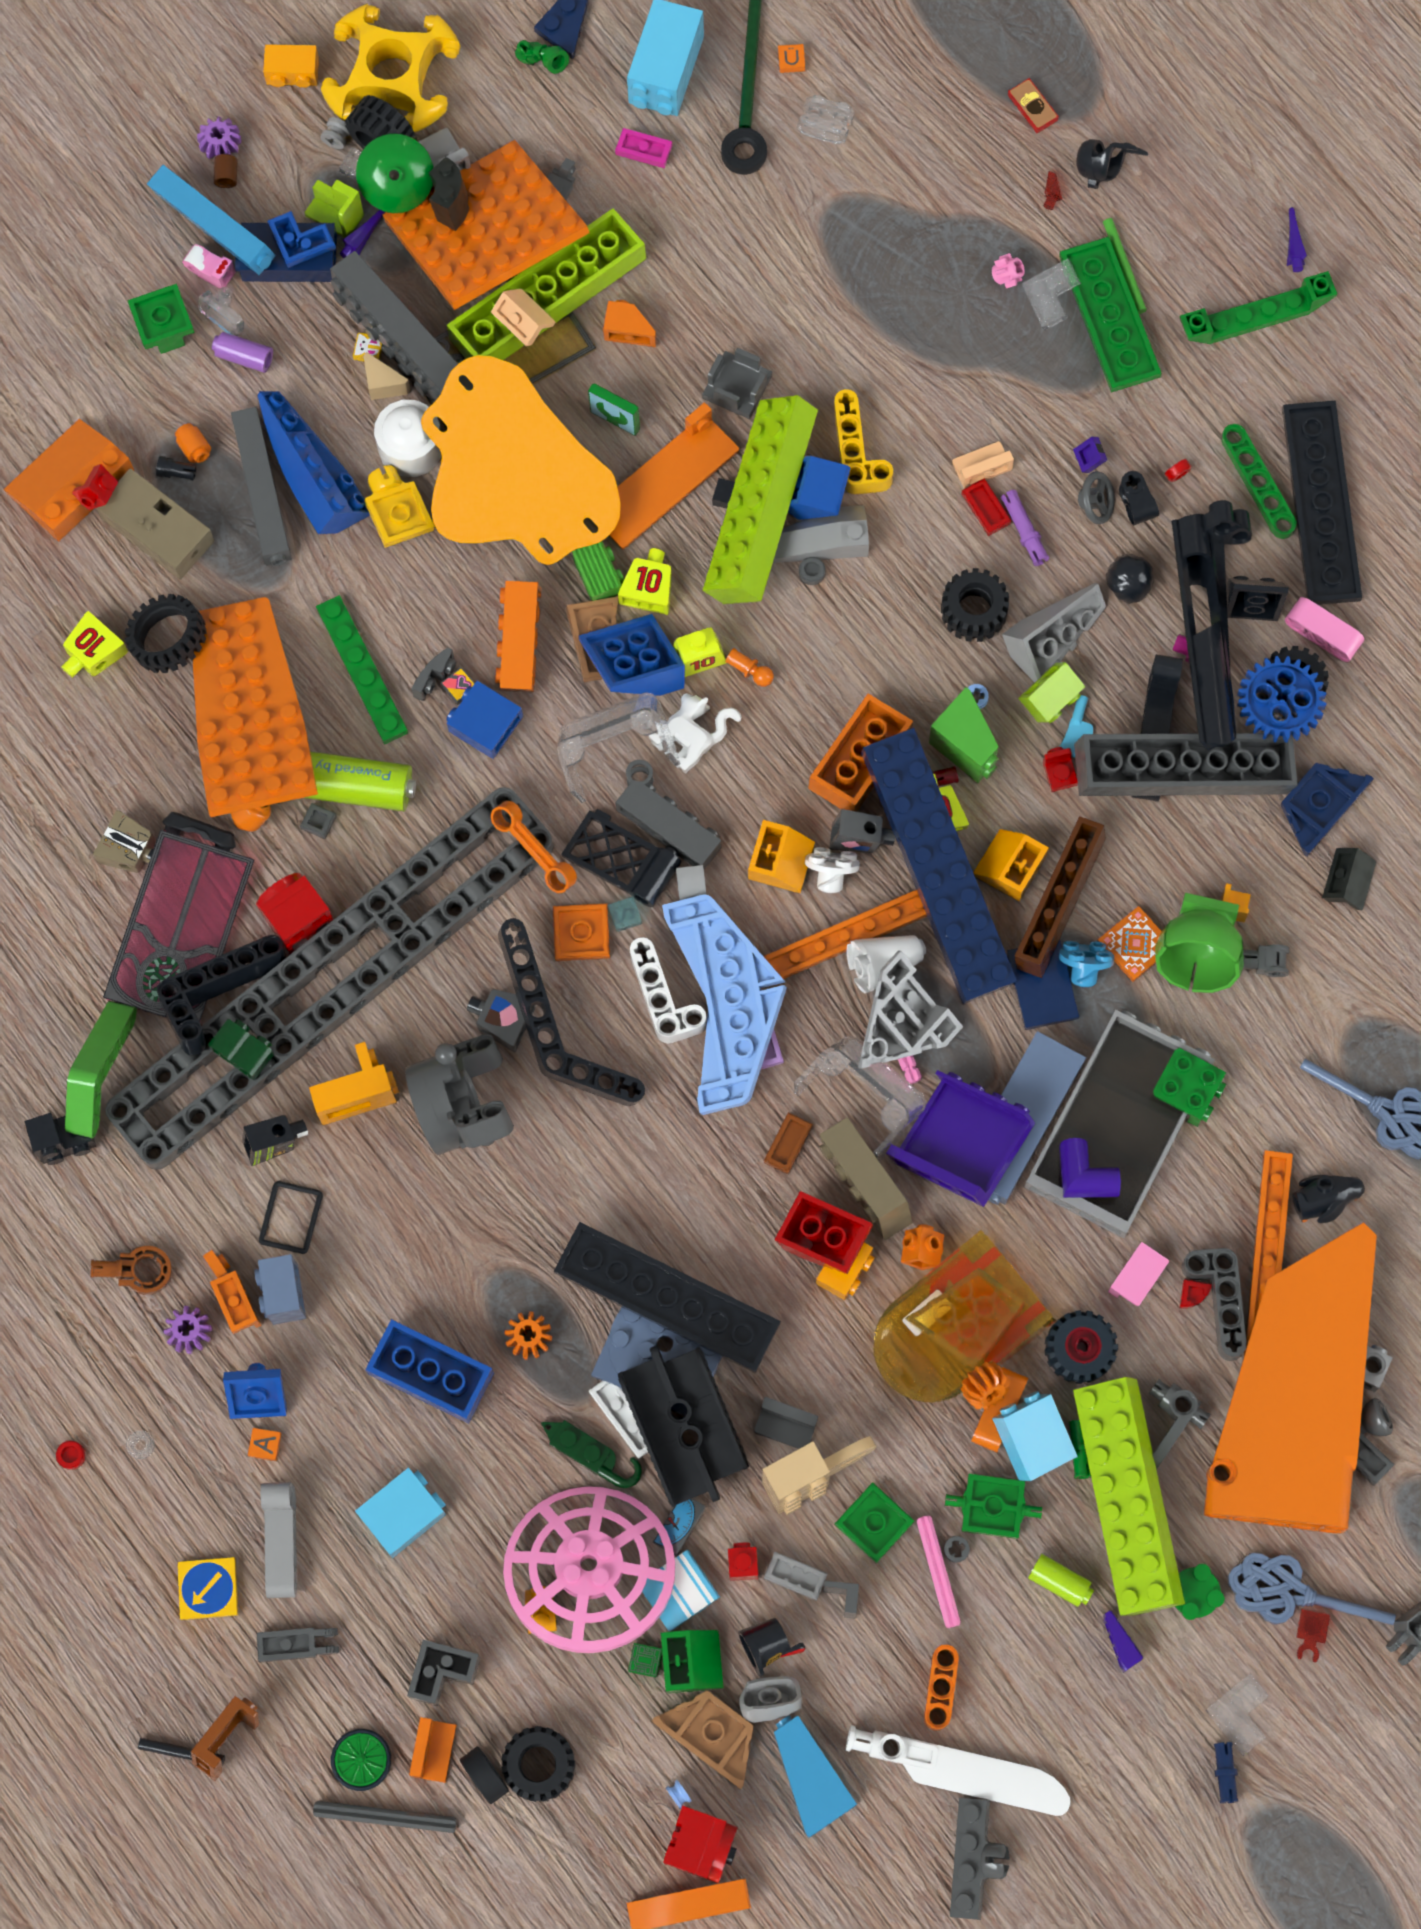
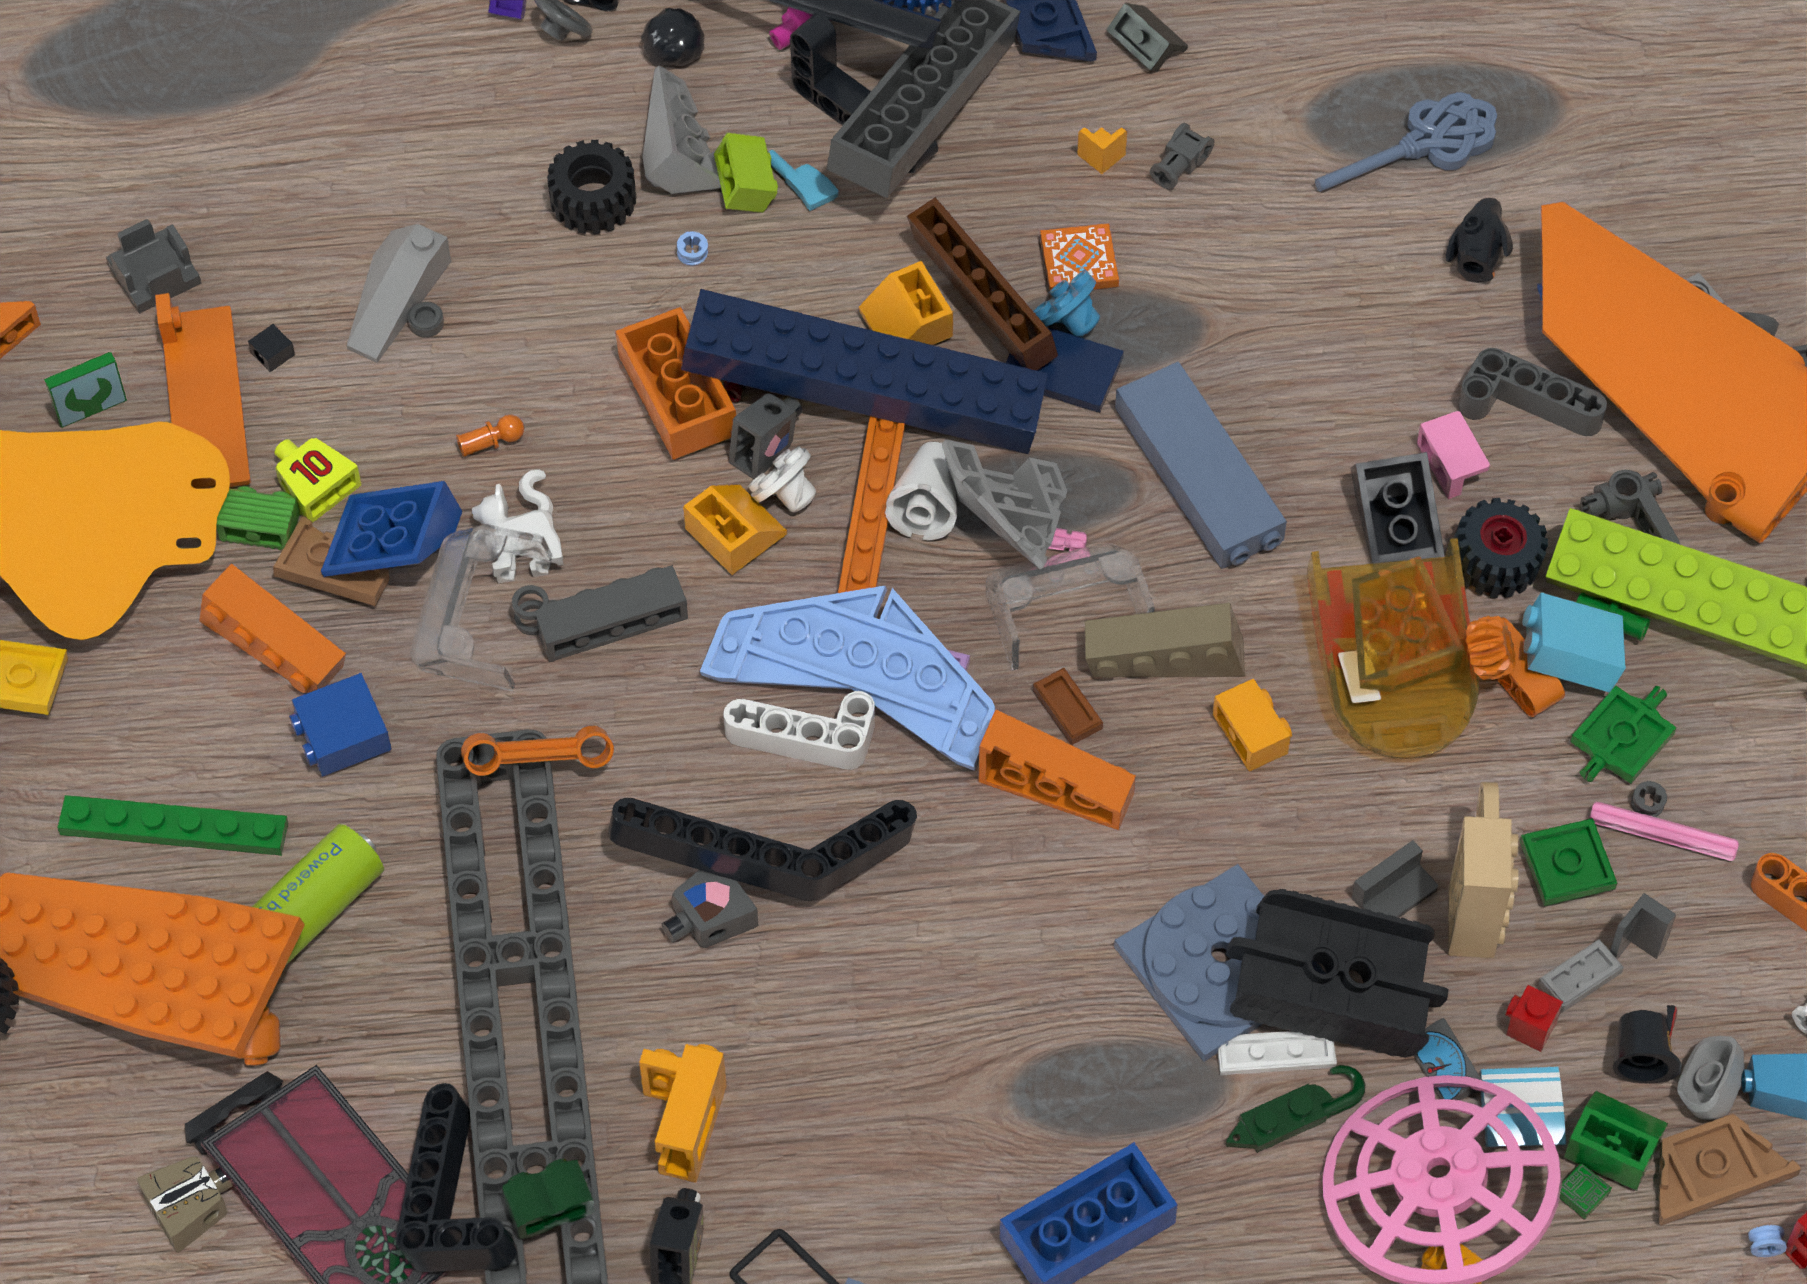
camera: 60 degrees left, 15 degrees down
red piece [256,873,333,955] -> none
dark grey tile [300,803,337,839] -> none
dark grey piece [405,1034,514,1155] -> none
dark grey slope [411,648,456,701] -> none
tile [441,667,475,705] -> none
orange gear [505,1311,553,1360] -> none
orange tile [553,903,610,961] -> none
black plate [554,1222,781,1373] -> none
black piece [561,809,682,907] -> none
clear light blue tile [608,897,642,932] -> none
neon yellow torso [673,627,726,677] -> none
light grey brick [676,865,706,900] -> none
lime brick [702,395,818,604] -> none
red slope [774,1191,873,1274] -> none
blue slope [788,456,851,520] -> none
yellow beam [834,389,893,494] -> none
dark purple panel [886,1070,1035,1207] -> none
orange brick [901,1224,944,1270] -> none
bright green slope [929,687,999,783] -> none
light nougat panel [952,441,1014,489] -> none
red tile [961,478,1012,536] -> none
medium lavender pin [1001,490,1049,566] -> none
clear smoke window [1024,1010,1215,1238] -> none
lime brick [1028,1554,1094,1607] -> none
red bracket [1043,747,1078,792] -> none
dark purple brick [1059,1138,1121,1198] -> none
green bracket [1153,1048,1227,1127] -> none
bright green plate [1155,893,1244,993] -> none
red tile [1179,1279,1212,1309] -> none
orange plate [1244,1150,1293,1355] -> none
none -> orange wedge [979,710,1136,830]
none -> black slope [1351,452,1445,571]

